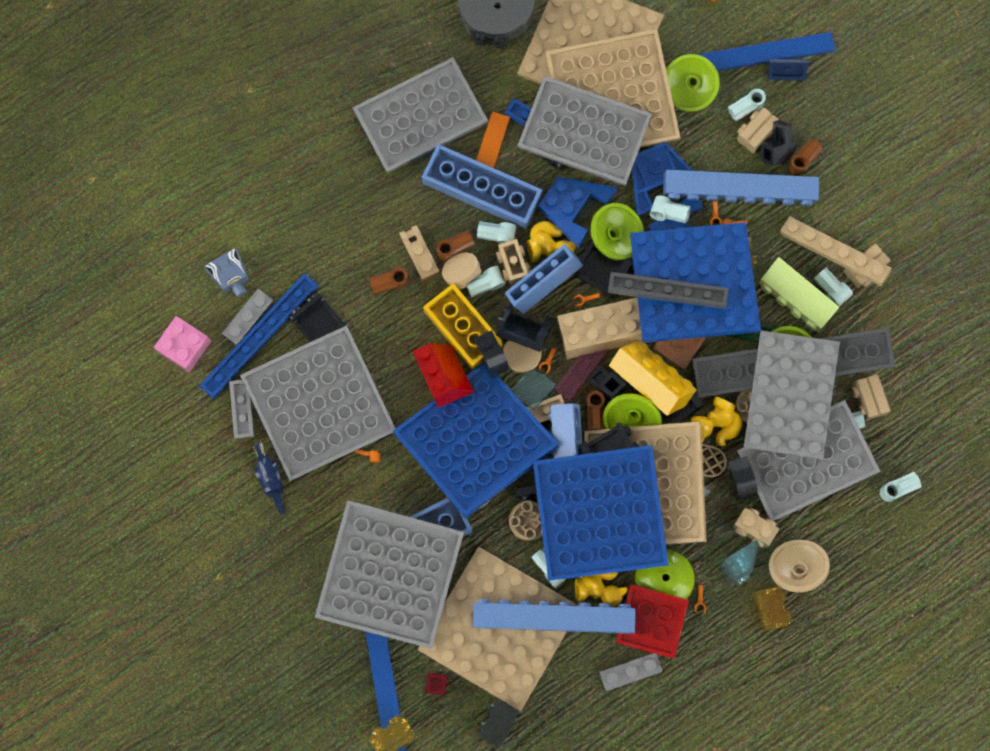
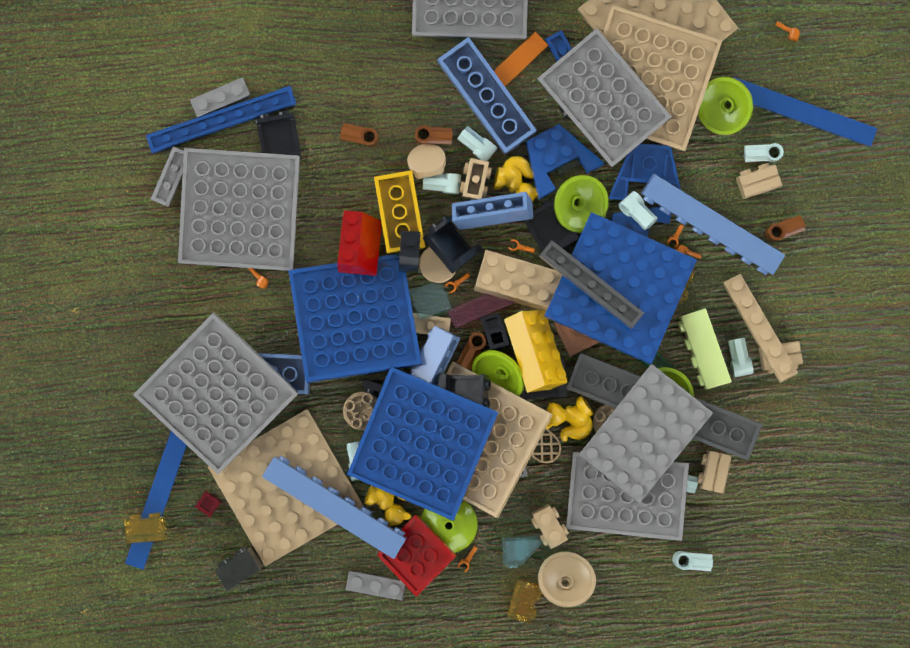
camera: 25 degrees right, 10 degrees up
bright pink brick [154,316,211,373] -> none
sand blue torso [204,248,249,298] -> none
dark blue animal [253,443,285,515] -> none
tan plate [399,225,440,281] -> none
black brick [728,456,758,501] -> none
black brick [761,120,797,166] -> none
dark blue plate [767,59,808,81] -> none

